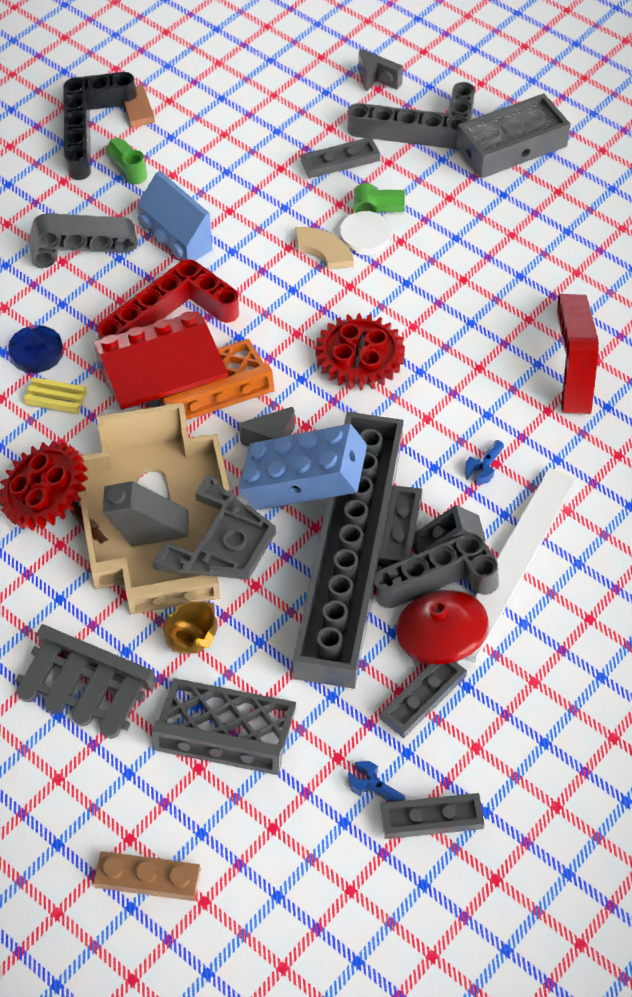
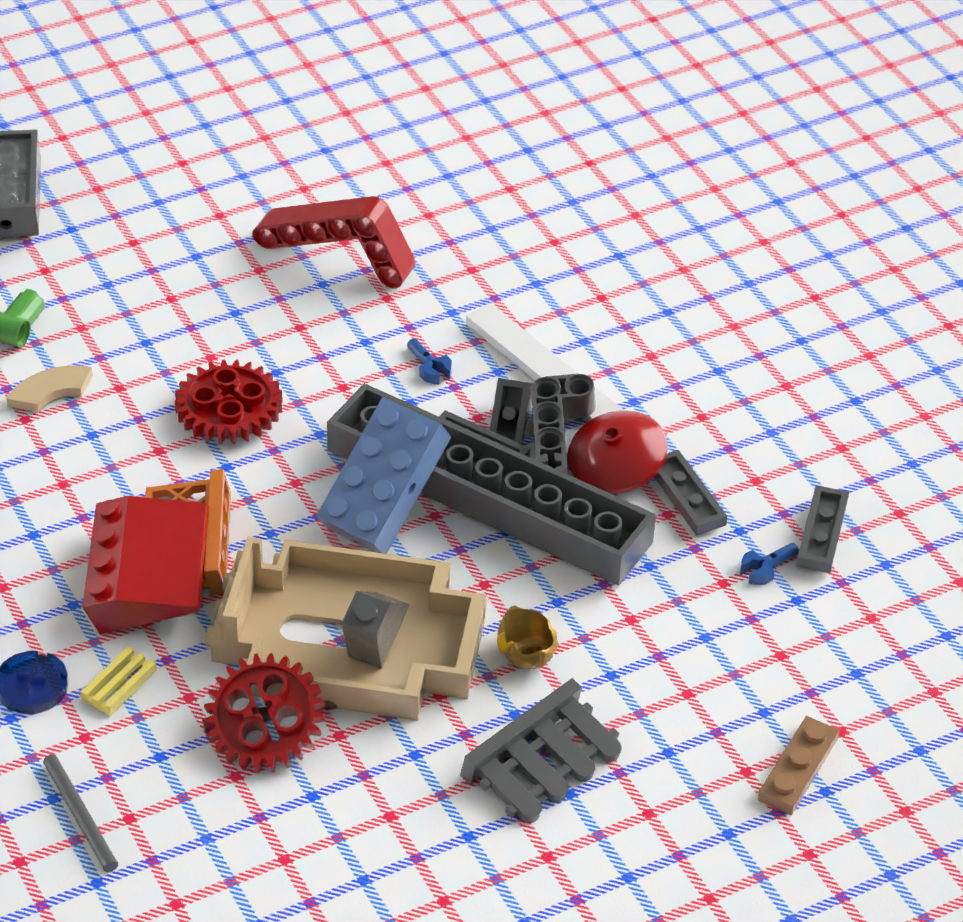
camera: 70 degrees left, 10 degrees down
red beam [97,259,239,340] -> none
dark grey fence [152,678,296,775] -> none
dark grey wing [153,474,276,580] -> none
dark grey slope [239,406,295,447] -> none
white tile [340,211,392,255] -> none

